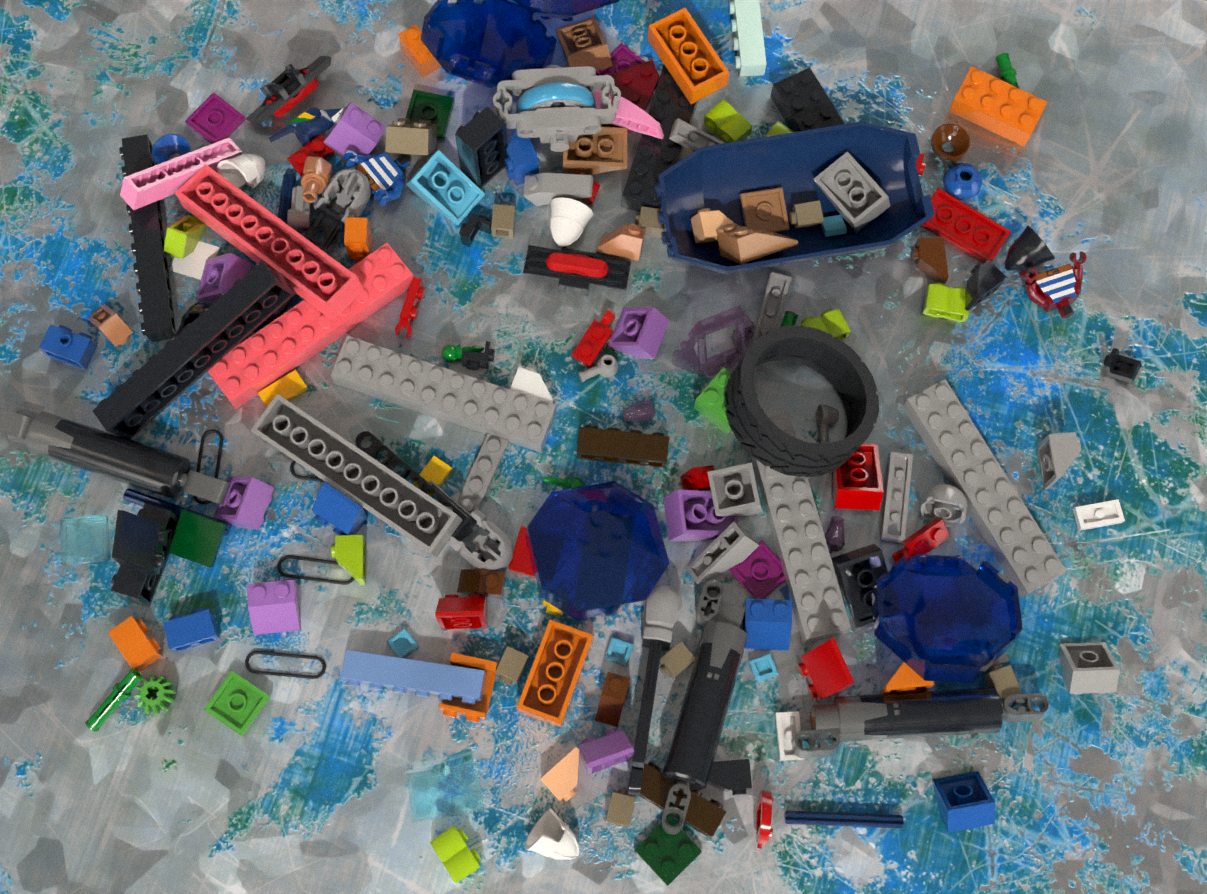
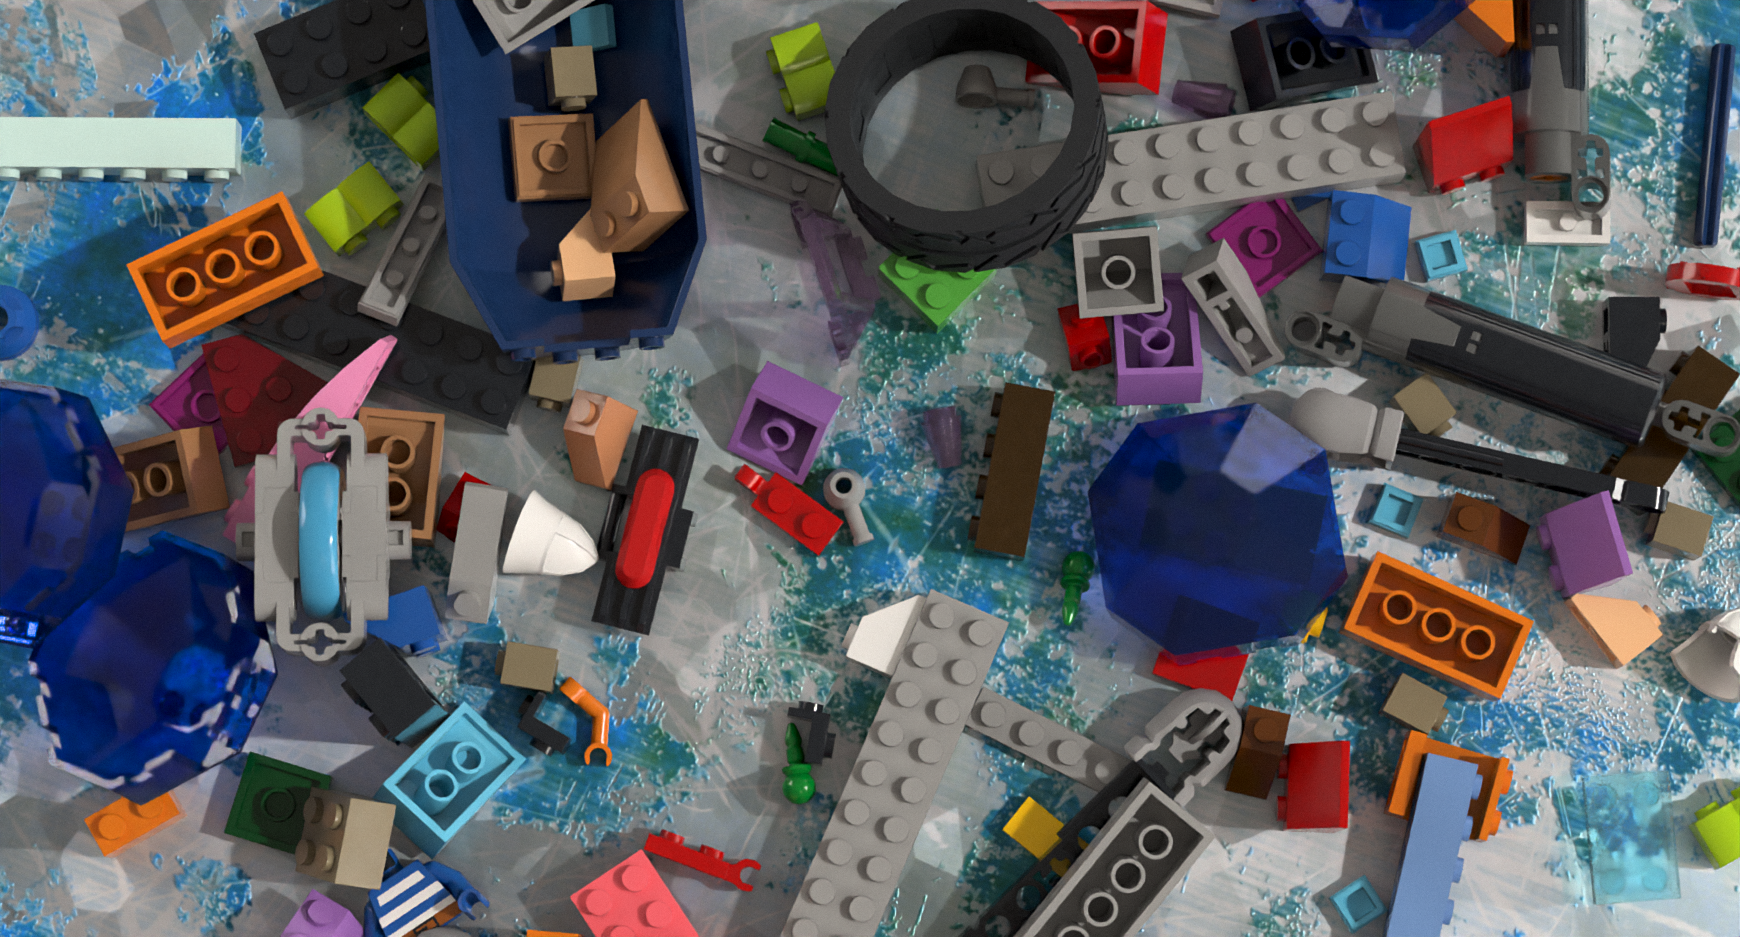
camera: 85 degrees left, 10 degrees up
none -> orange arm [559,677,612,767]

